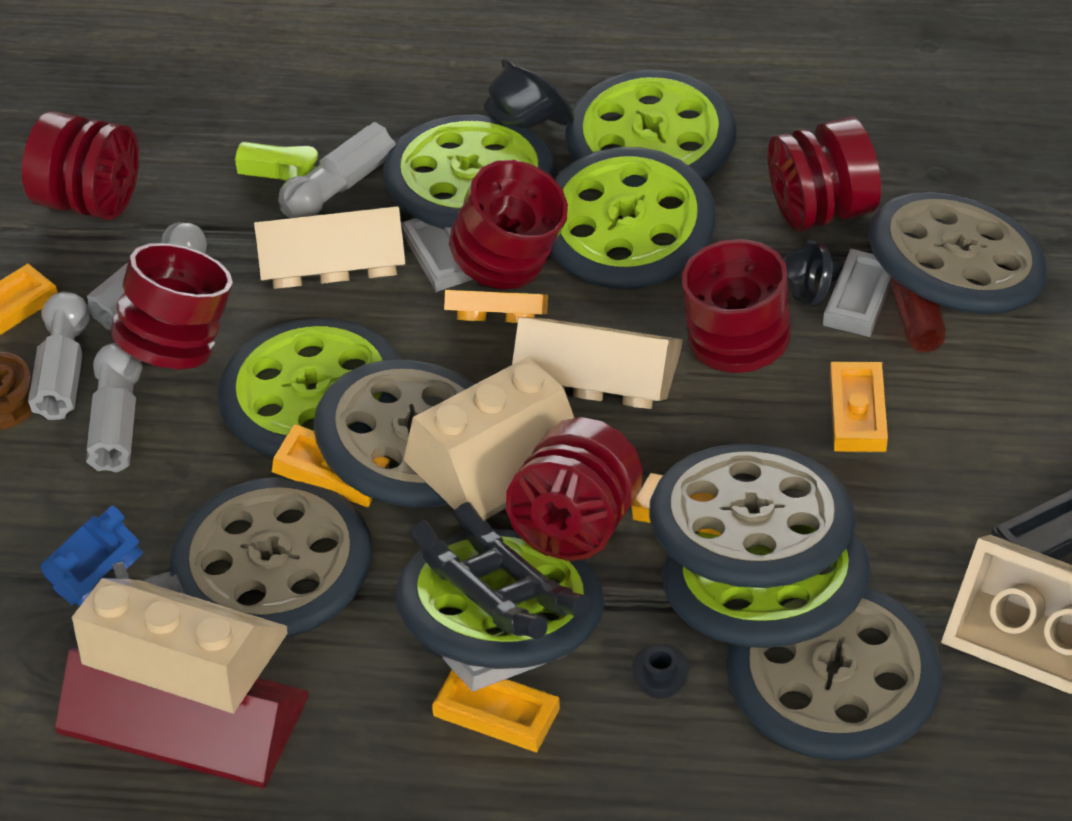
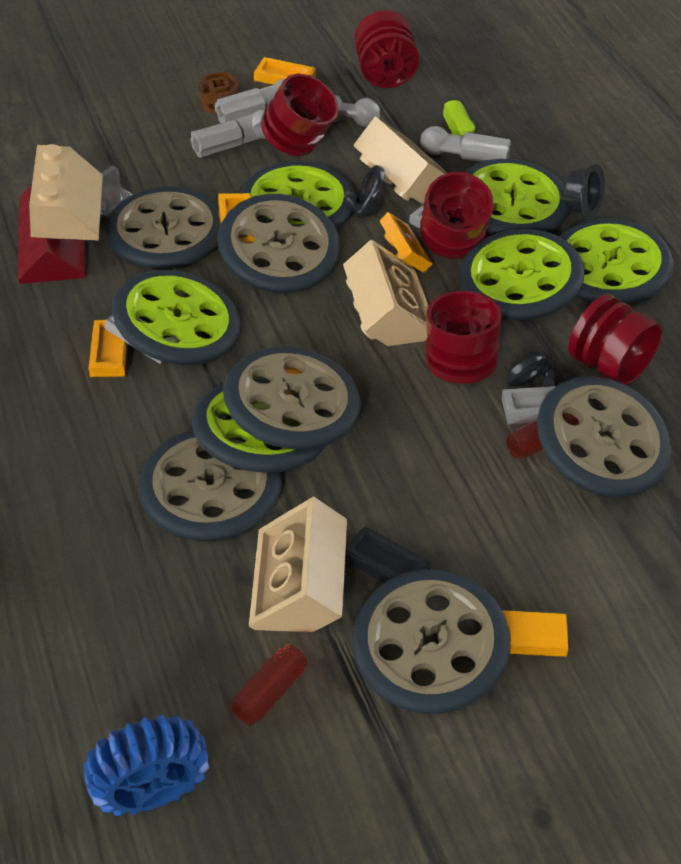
camera: 60 degrees right, 0 degrees up
blue piece [40,505,144,607] -> none
tan slope [403,356,574,520] -> none
black piece [409,502,592,639] -> none
dark red wheel [506,417,643,561] -> none
black plate [632,644,689,699] -> none
light orange plate [830,362,888,452] -> none
none -> black piece [345,165,384,218]

